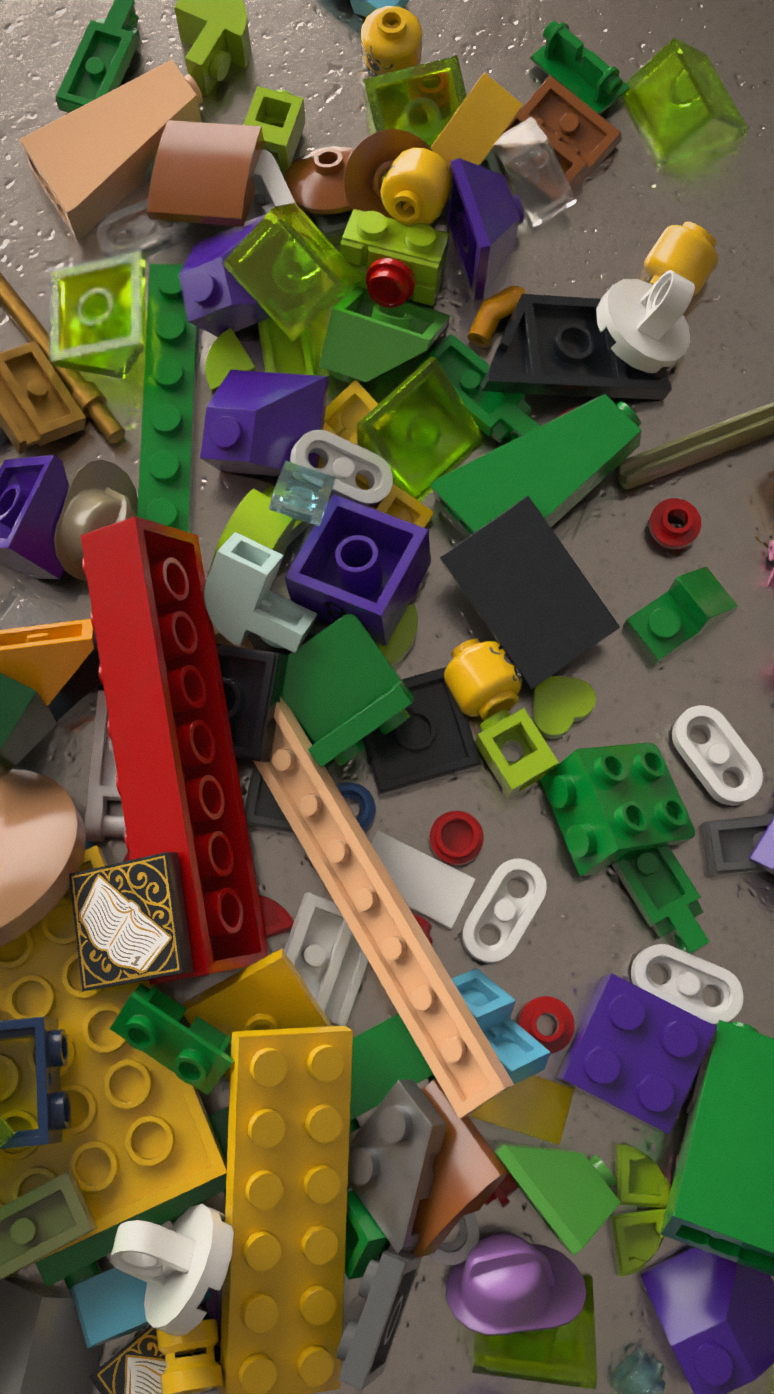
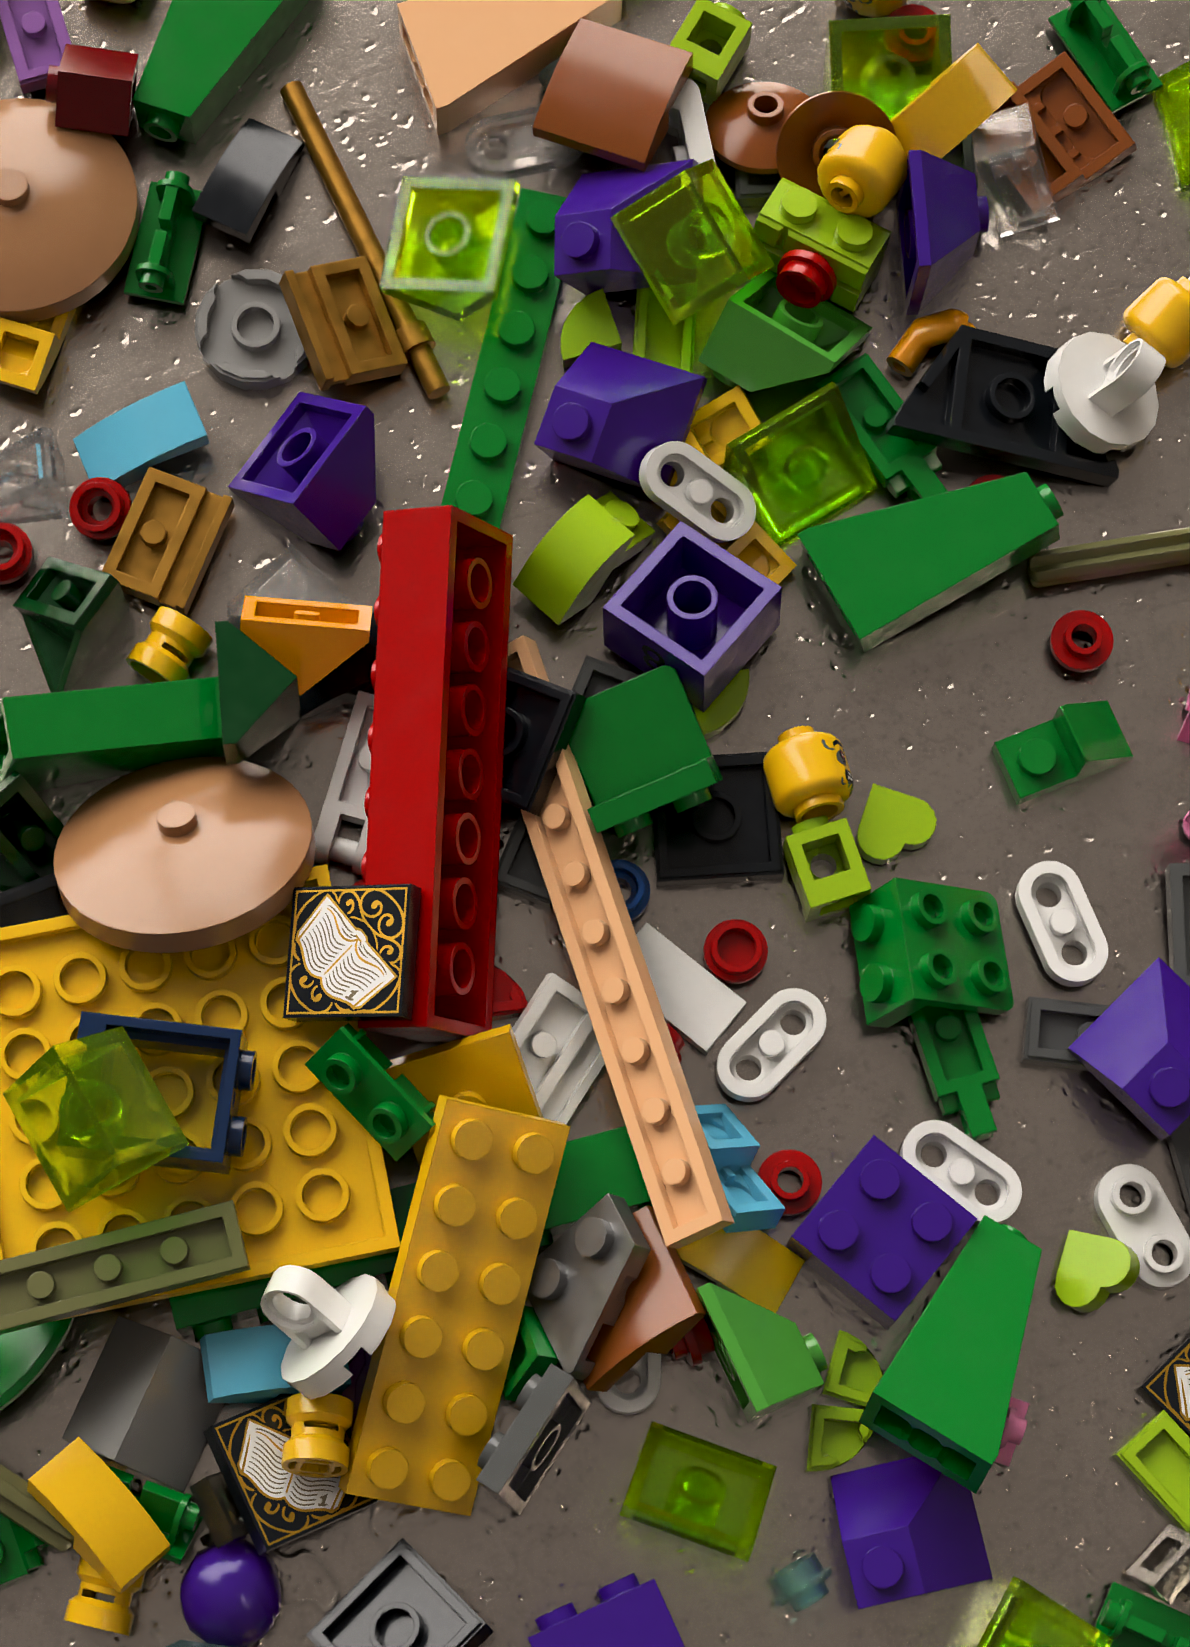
camera: 10 degrees right, 0 degrees up
dark tan piece [54,460,138,581] -> none
light aqua brick [204,532,317,653] -> none
clear light blue plate [269,461,336,526] -> none
black tile [439,496,620,689] -> none
medium lavender piece [446,1233,587,1336] -> none

